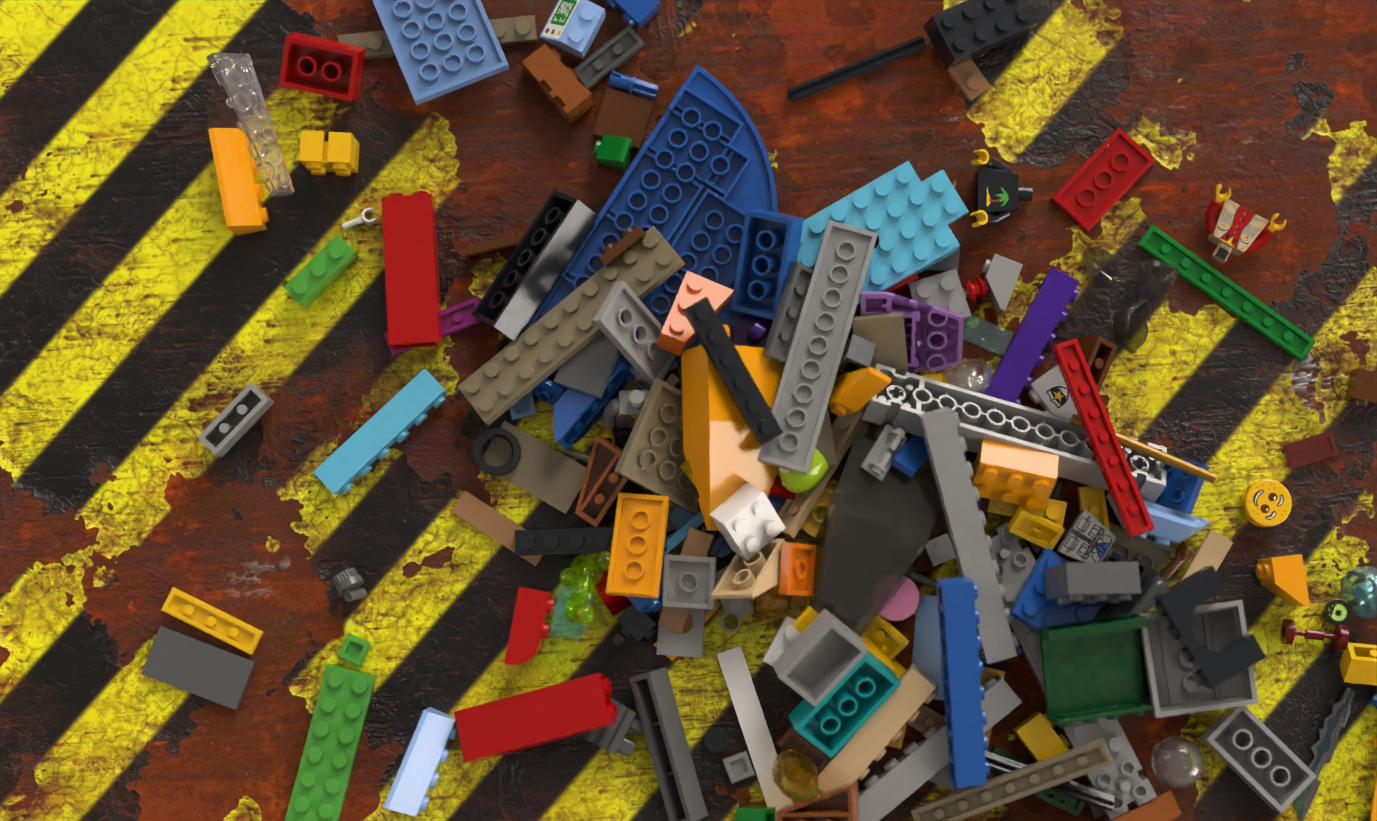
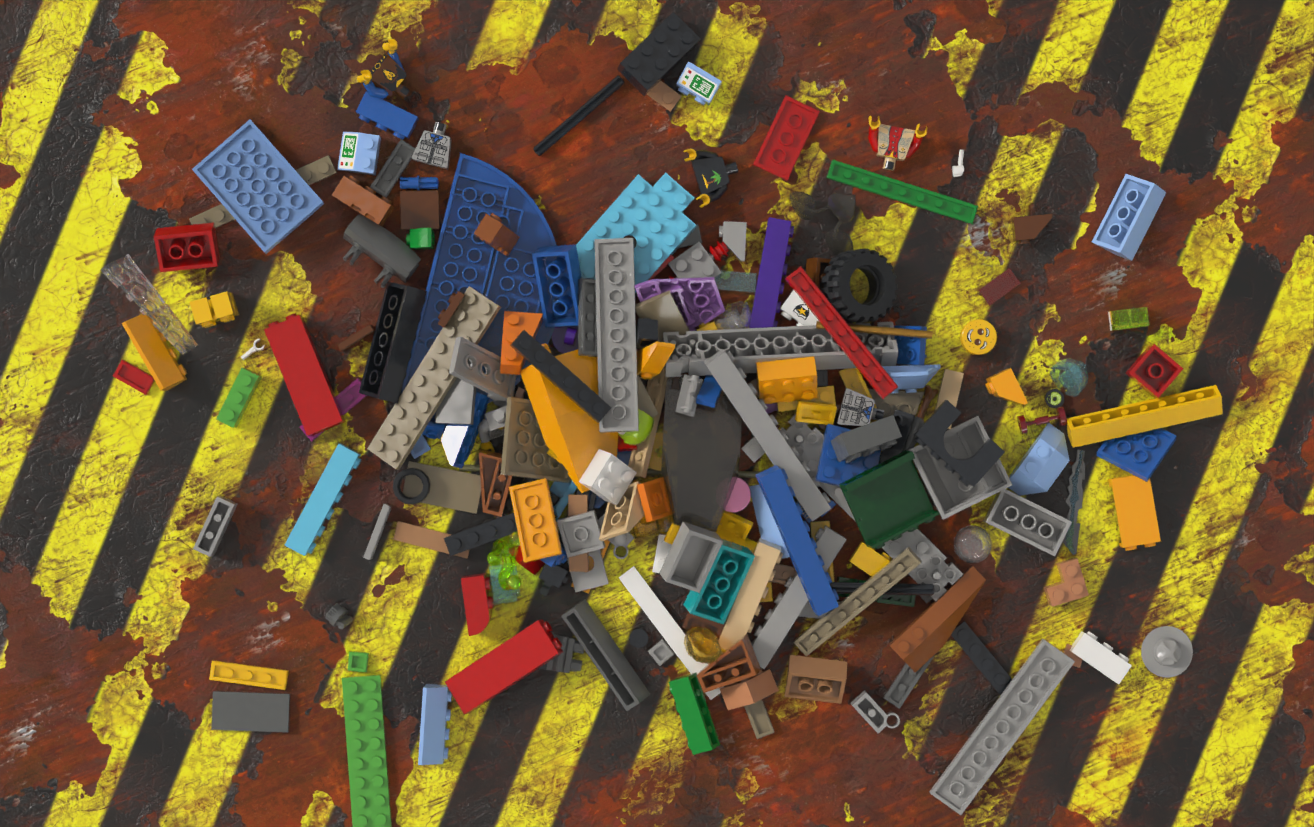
camera: 20 degrees left, 5 degrees up
none -> red tile [113,360,155,395]
none -> dark grey piece [343,214,421,288]
none -> light grey tile [363,503,392,560]
none -> torso [412,122,452,170]
none -> dark orange wedge [474,213,520,257]
none -> slope [676,61,722,106]
none -> black tyre [821,249,898,323]
none -> white hand [952,150,964,177]
none -> light blue wedge [1008,423,1070,496]

